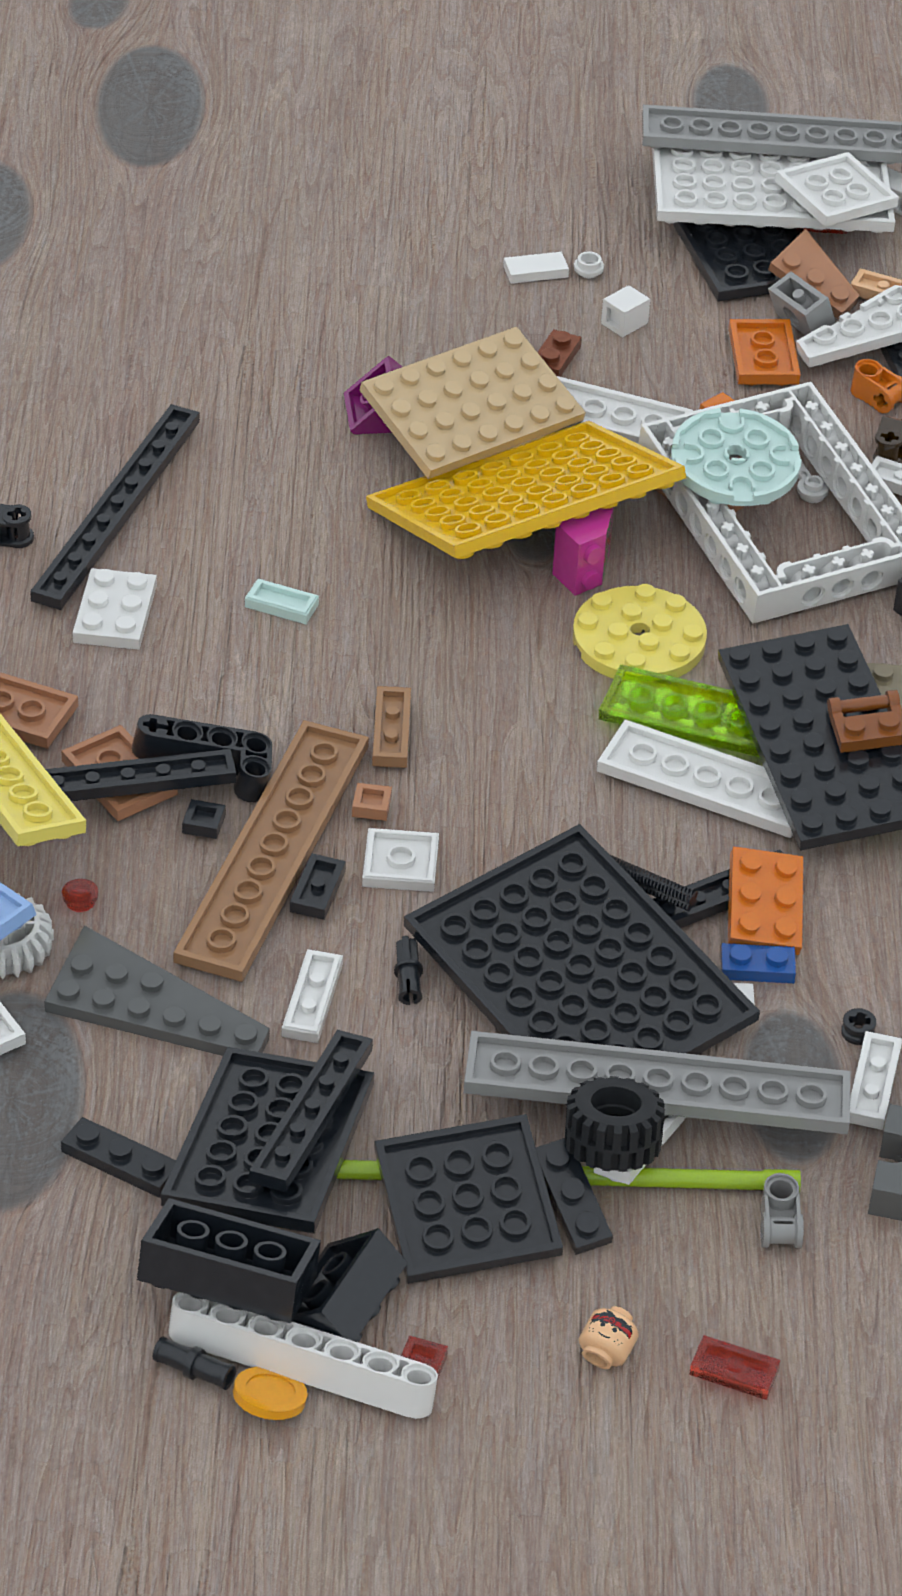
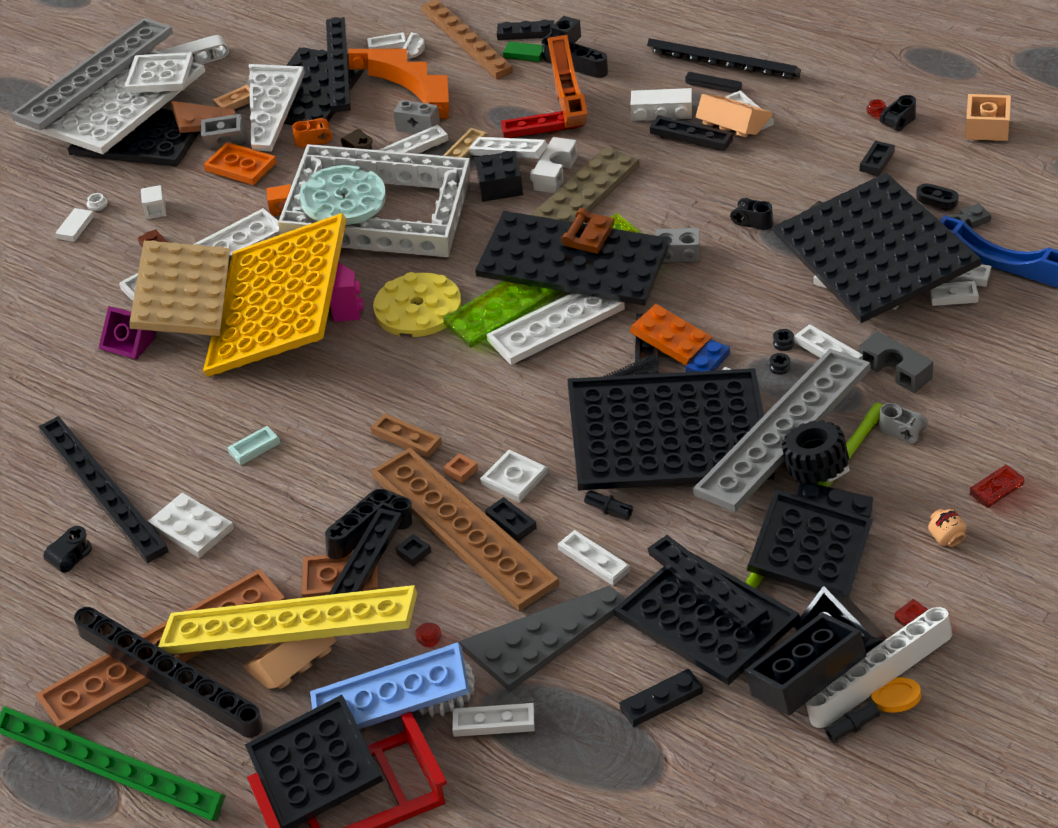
camera: 50 degrees left, 0 degrees up
none -> black bush [769,353,790,375]

